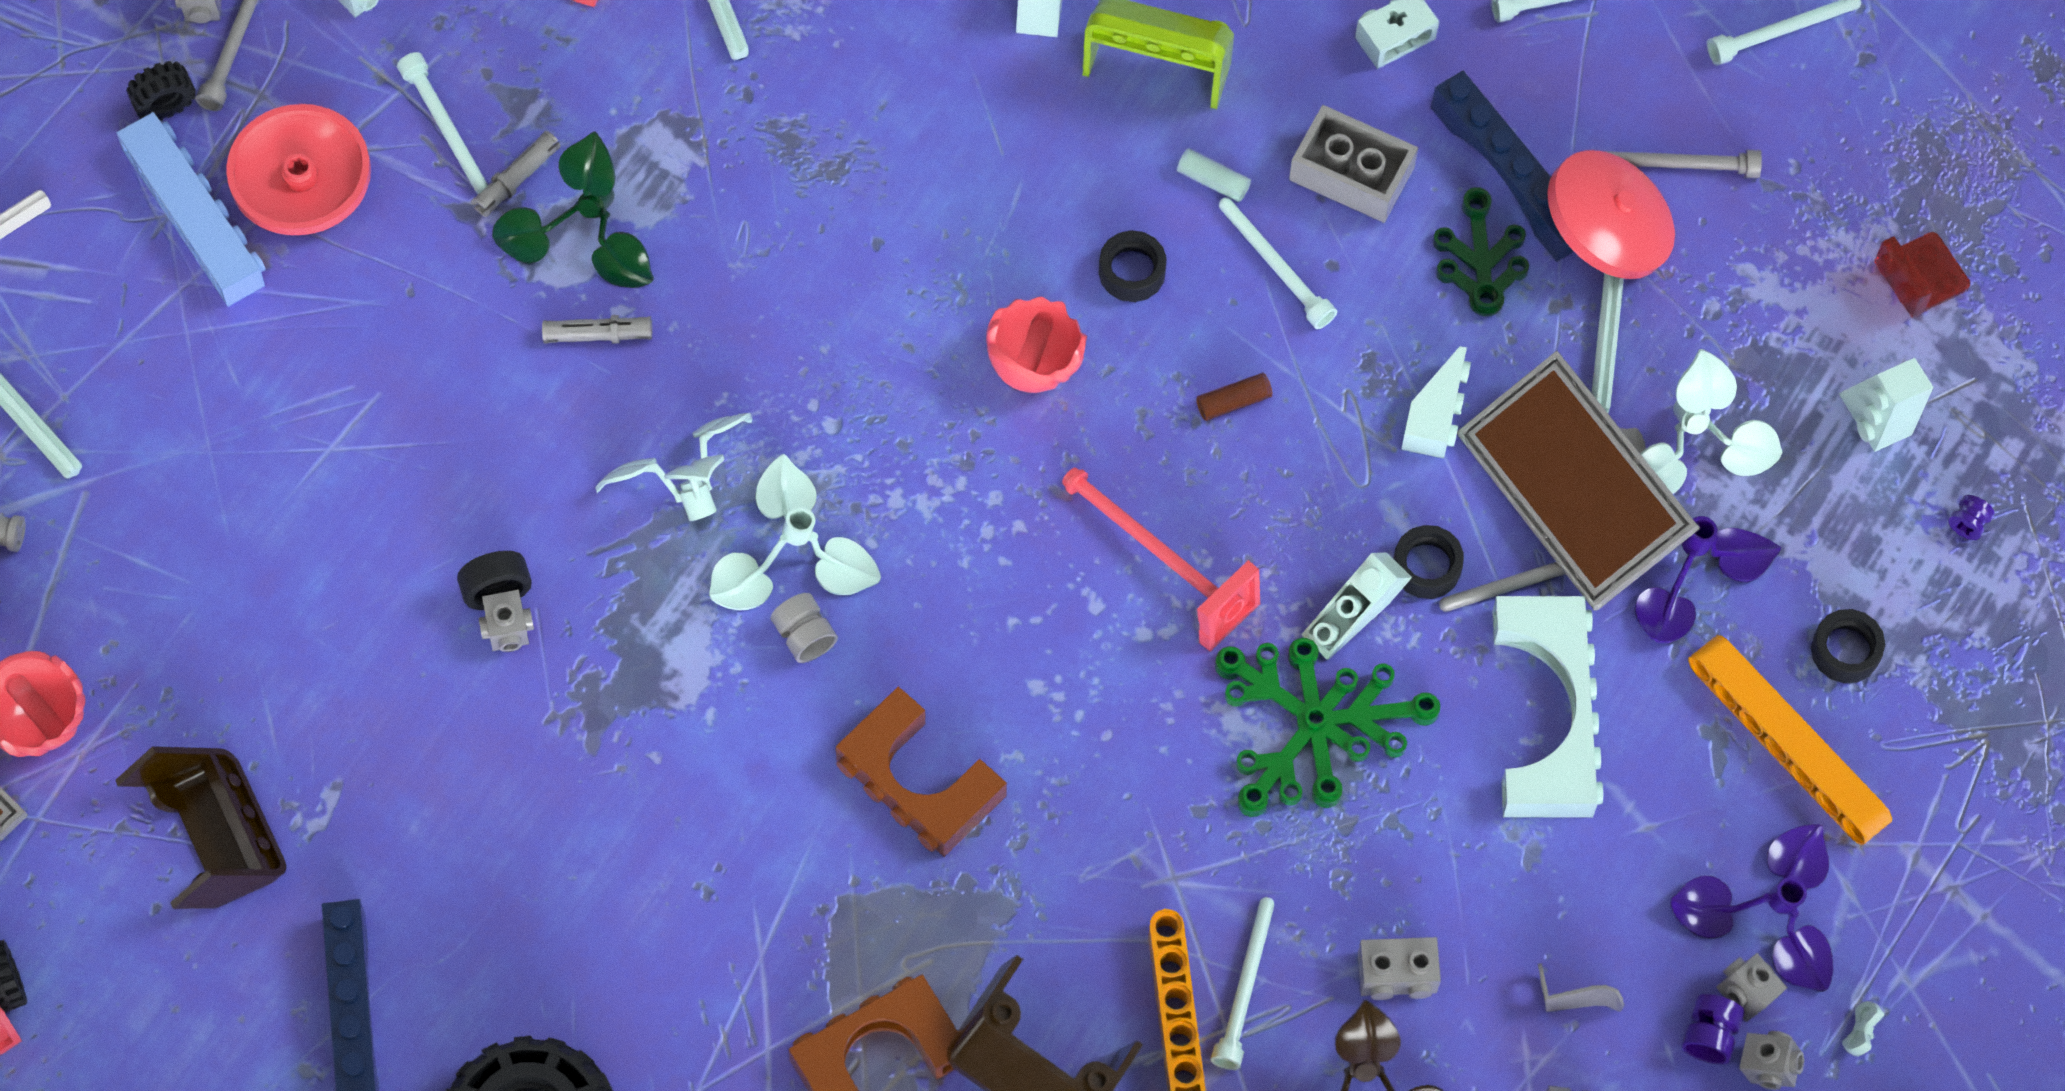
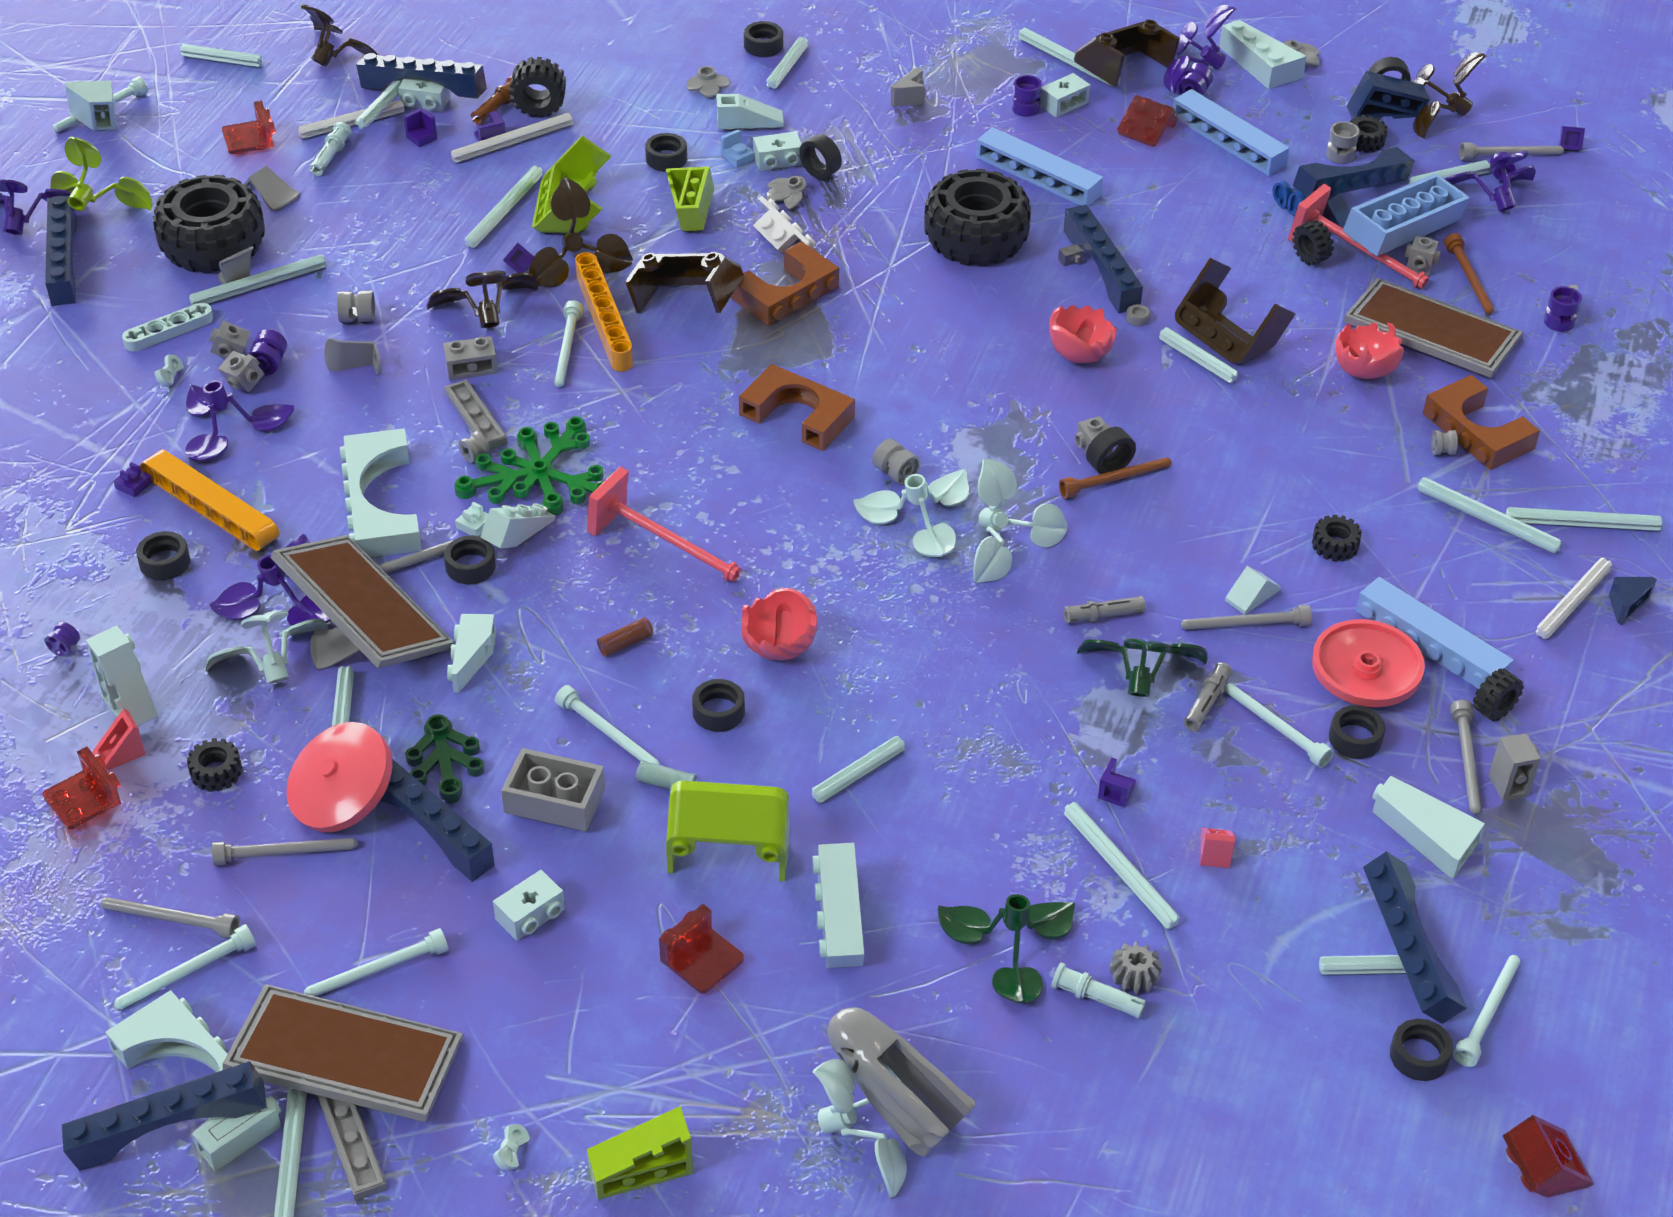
camera: 170 degrees right, 20 degrees down
none -> coral slope [93,709,146,771]
none -> light grey piece [100,897,240,939]
none -> dark purple tile [113,462,152,497]
none -> black tyre [187,738,242,792]
none -> light grey tile [444,379,508,450]
none -> light aqua tile [455,502,488,536]
none -> light grey wheel [458,431,490,463]
none -> light aqua axle [812,736,905,803]
none -> coral piece [1049,305,1117,363]
none -> flat silver piece [1058,244,1083,266]
none -> dark orange piece [1059,457,1172,499]
none -> dark purple panel [1098,757,1136,808]
none -> light grey tile [1126,304,1150,326]
none -> light aqua axle [1159,327,1238,383]
none -> light grey piece [1181,605,1312,630]
none -> light aqua slope [1225,566,1281,615]
none -> black tyre [1312,515,1362,562]
none -> black tyre [1329,705,1385,759]

